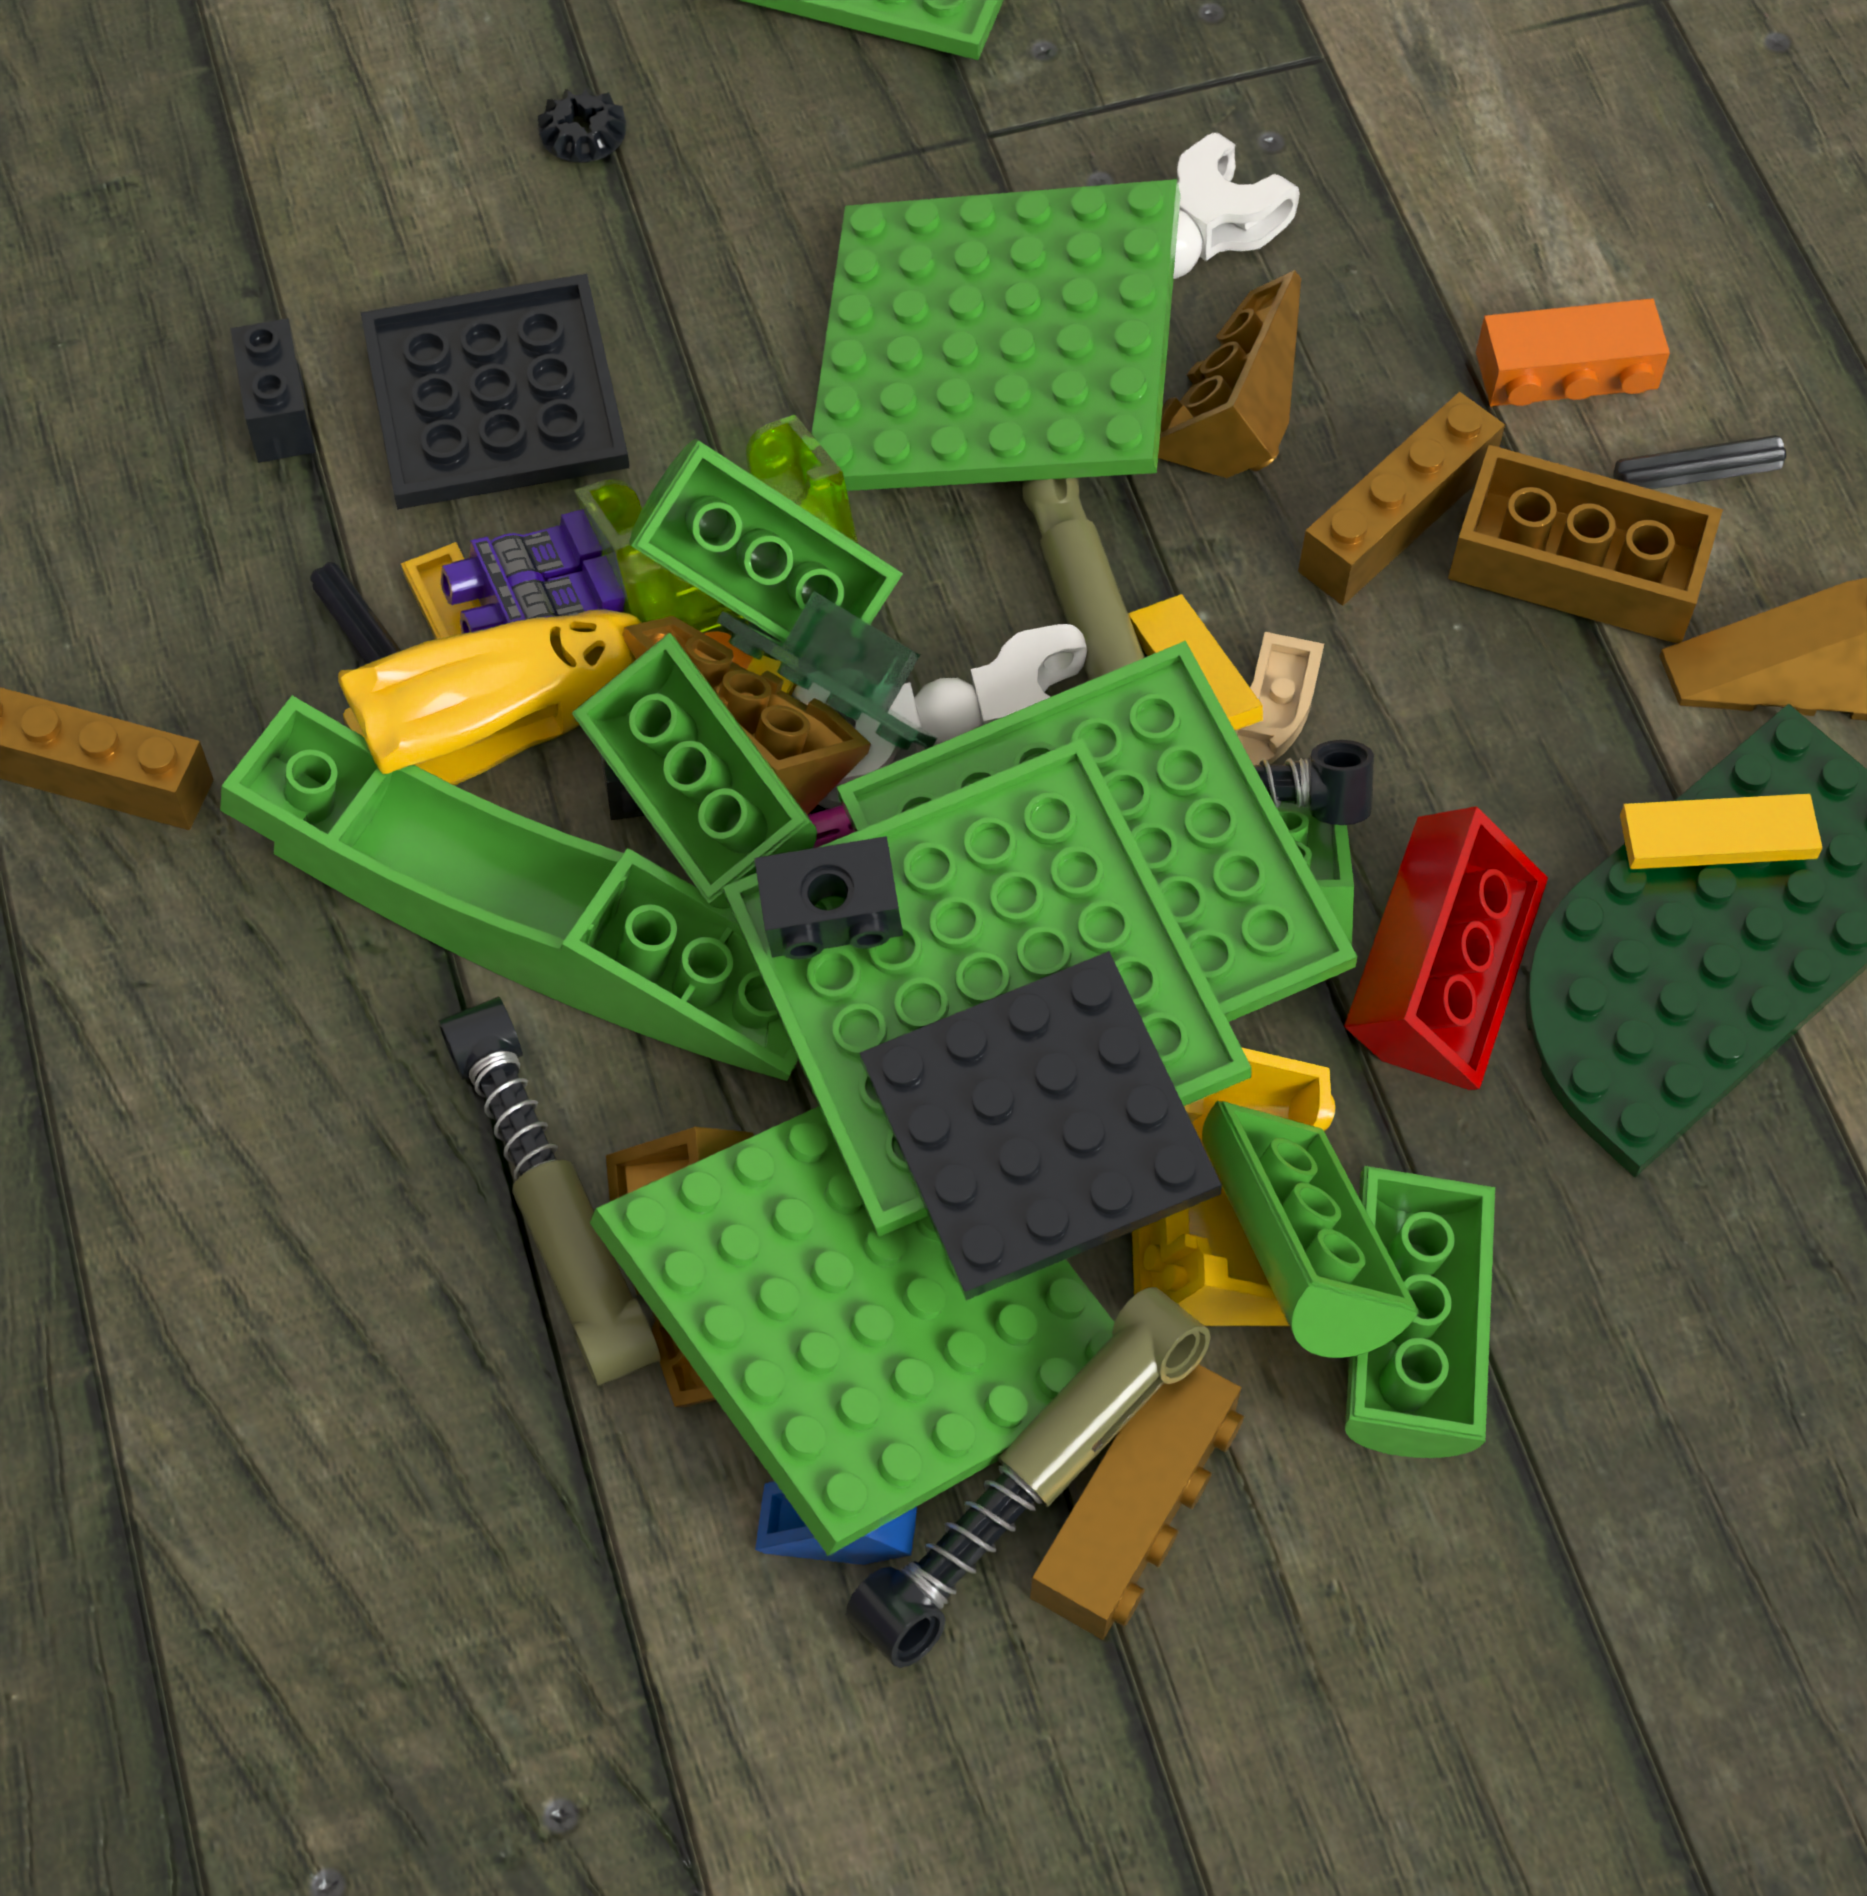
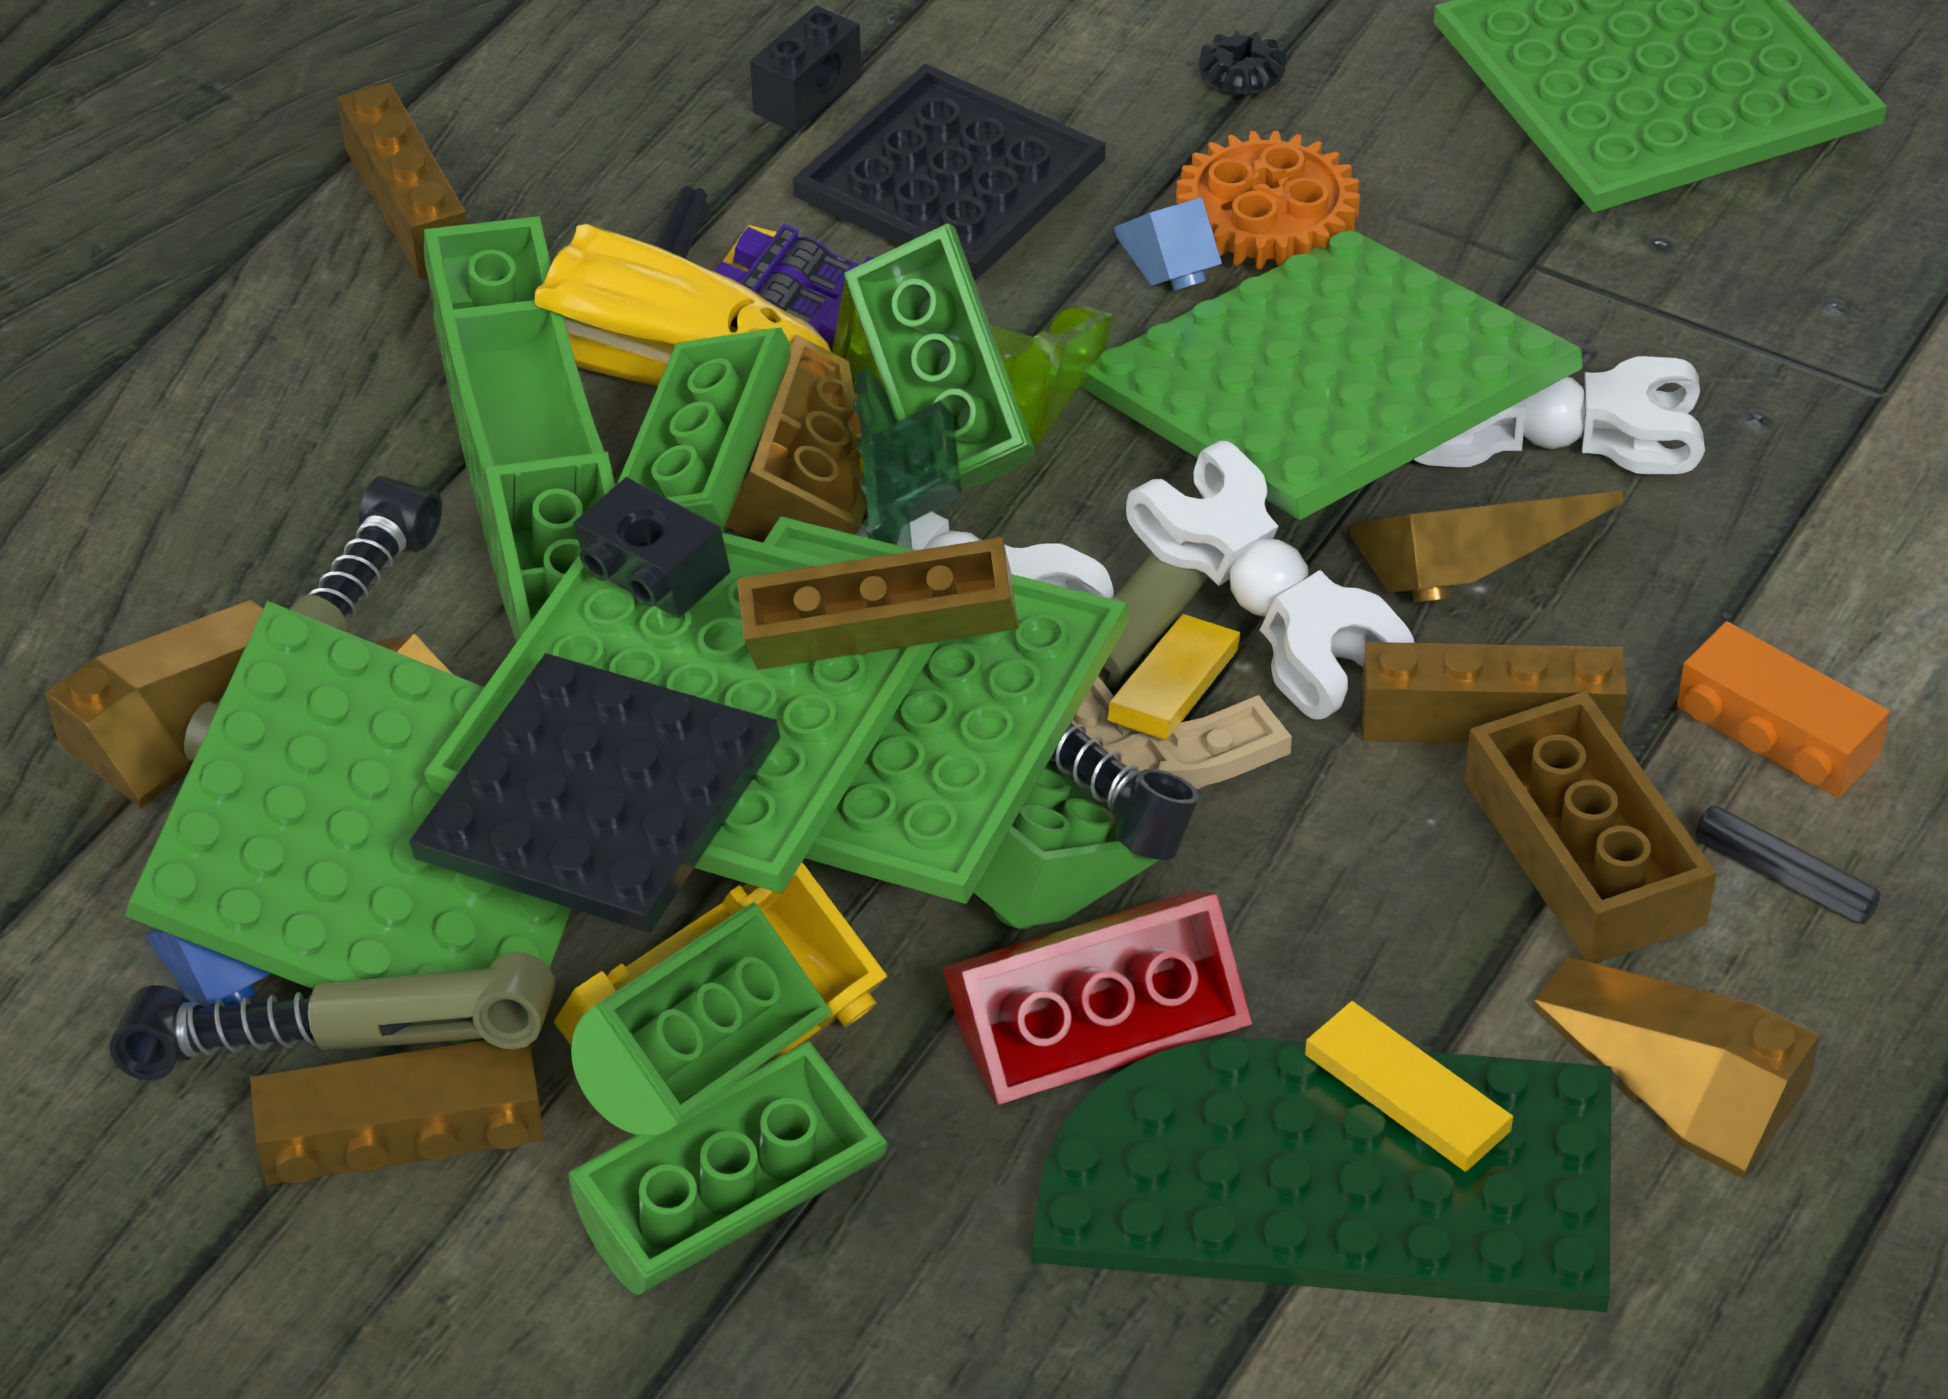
camera: 50 degrees right, 15 degrees down
none -> pearl gold wedge [45,600,263,808]
none -> pearl gold brick [737,537,1019,670]
none -> medium blue slope [1114,197,1222,291]
none -> white piece [1126,441,1414,719]
none -> orange gear [1176,131,1360,269]

